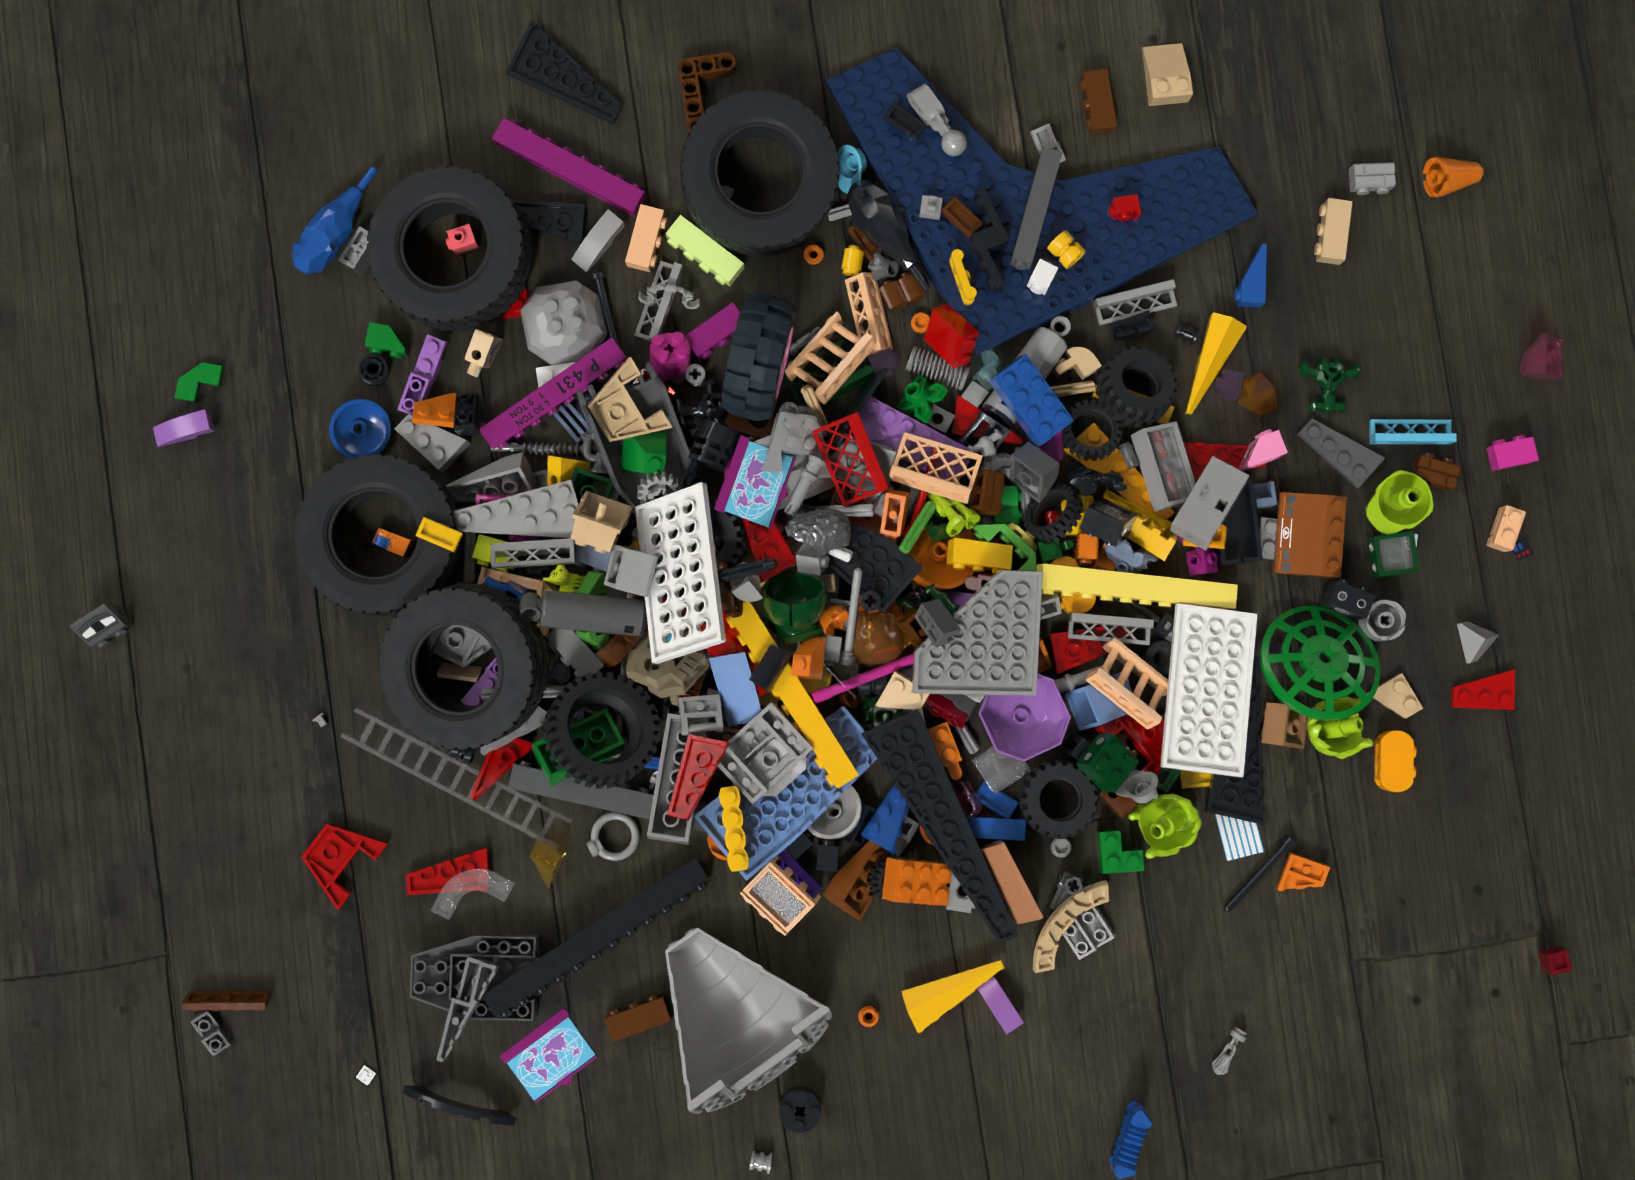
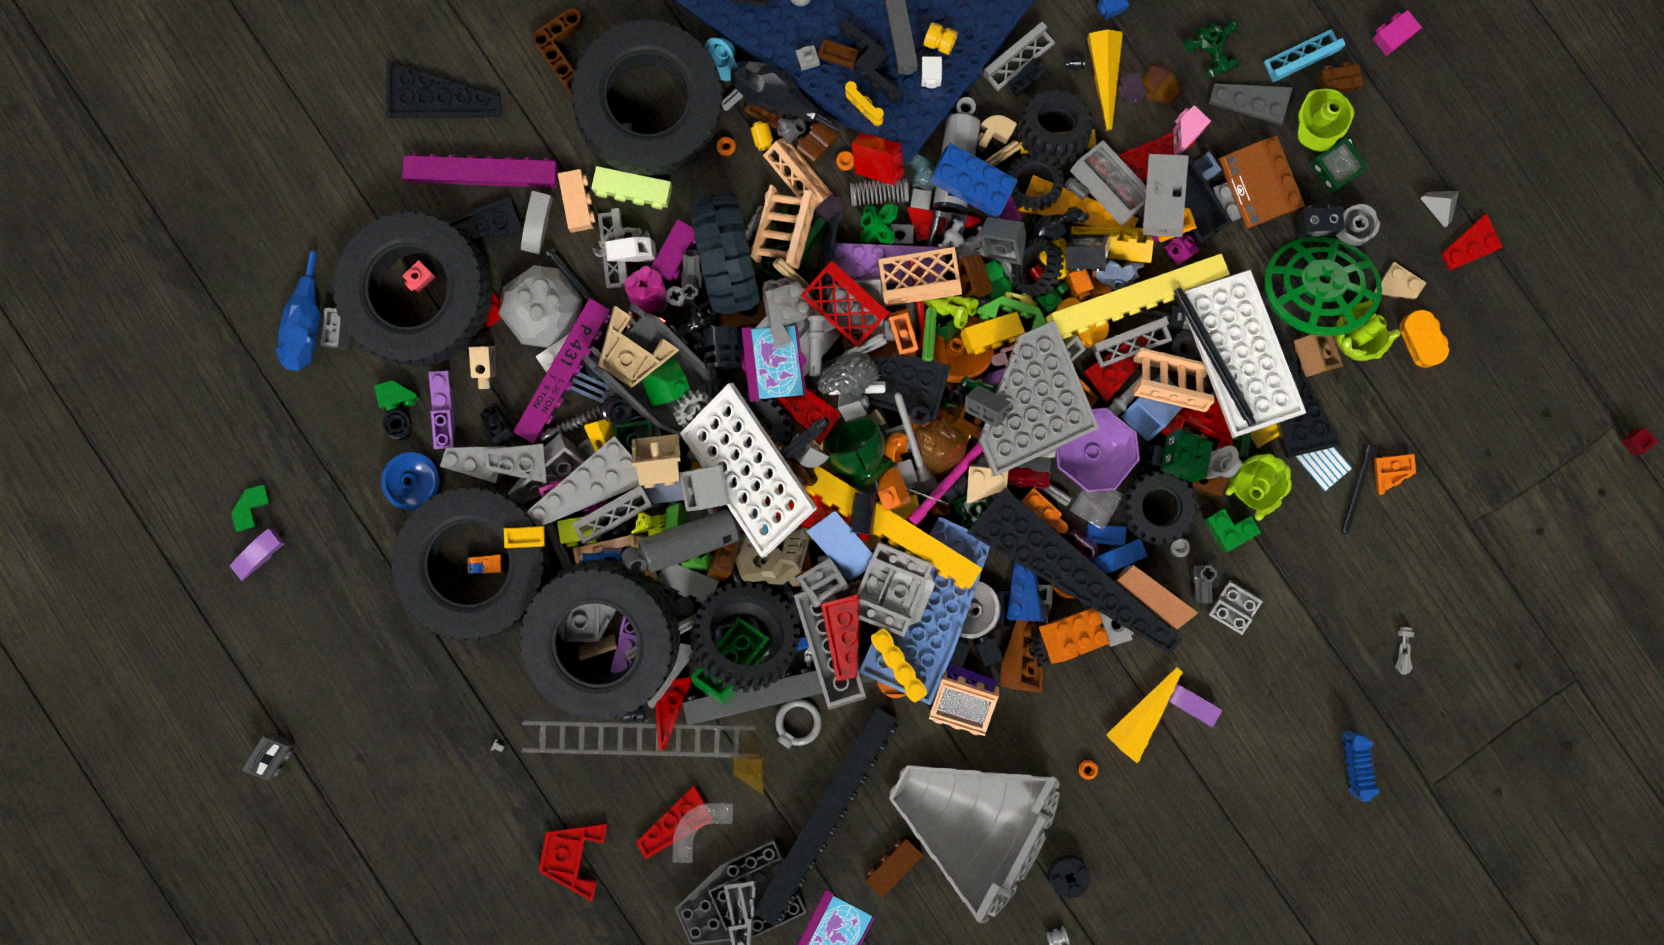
camera: 25 degrees left, 0 degrees up
orange wing [412,393,456,428] -> none
tan tile [1033,880,1109,973] -> none
light nougat brick [1486,505,1526,552] -> none
black sticker [1512,538,1533,561] -> none
none -> light grey wing [484,444,547,483]
none -> black wheel [601,396,632,426]
none -> white slope [605,237,657,262]
none -> dark grey piece [681,249,702,299]
none -> black piece [1173,287,1257,427]

